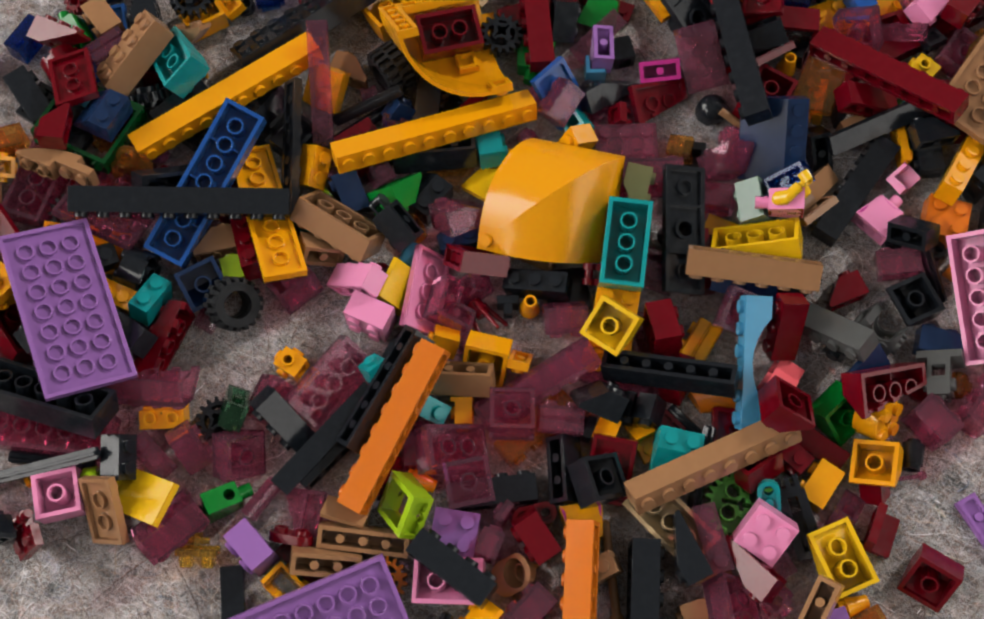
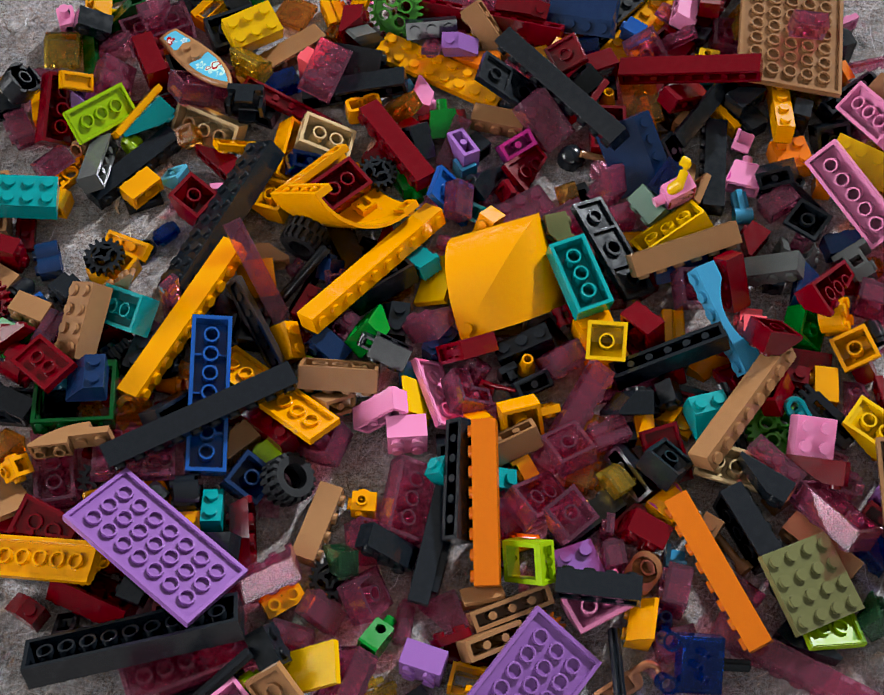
camera: 30 degrees left, 10 degrees down
dark red slope [34,103,74,150] -> none
none -> orange cone [155,376,186,394]
none -> clear pink plate [159,273,181,319]
none -> medium nougat brick [290,481,346,568]
none -> medium nougat brick [470,102,526,138]
none -> black brick [507,368,554,399]
none -> clear yellow brick [594,463,636,501]
none -> dark azure panel [662,543,687,576]
none -> dark azure piece [729,189,754,224]
none -> clear pink wheel [790,233,810,254]

